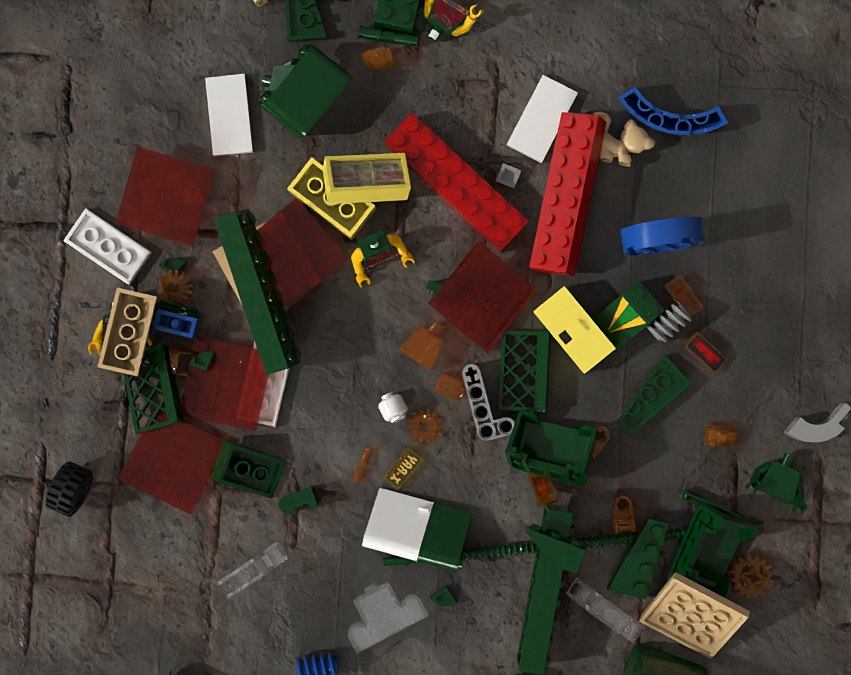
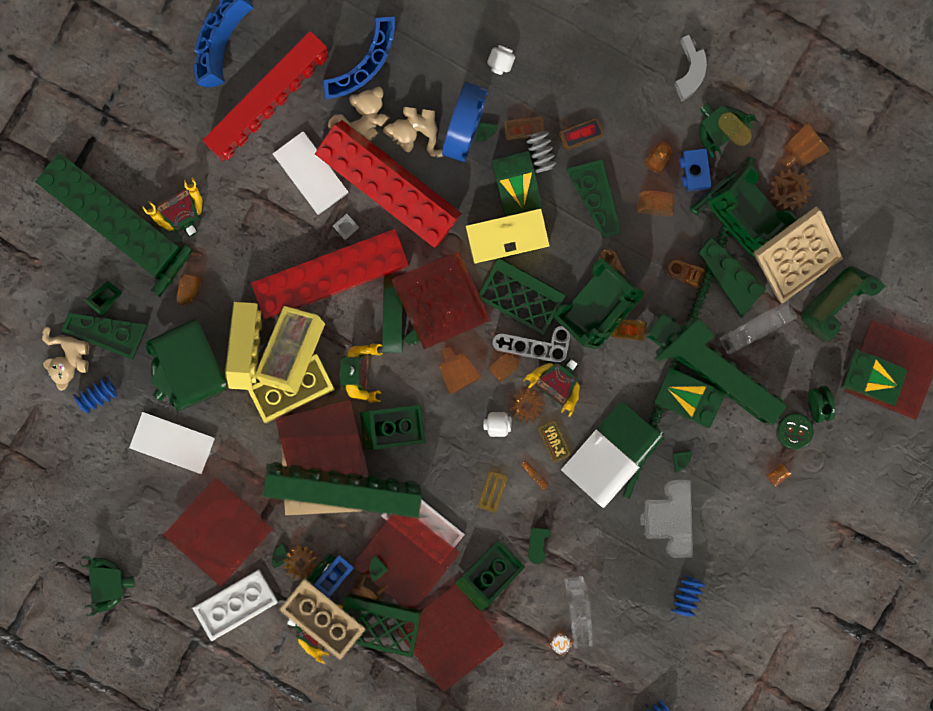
camera: 65 degrees left, 0 degrees up
none -> blue piece [73,375,117,414]
none -> dark green torso [81,556,135,617]
none -> red brick [202,31,329,162]
none -> light yellow brick [226,302,263,390]
none -> dark green slope [360,405,426,450]
none -> tan animal [383,107,443,158]
none -> dark green slope [383,276,403,353]
none -> dark green tile [476,122,498,141]
none -> clear yellow tile [478,471,508,513]
none -> white head [487,45,515,75]
none -> torso [523,359,580,417]
none -> tile [548,630,574,658]
none -> clear orange torso [637,190,675,217]
none -> dark green slope [653,368,726,429]
none -> blue brick [679,149,711,192]
none -> clear yellow tile [718,112,752,146]
none -> clear orange torso [781,122,830,168]

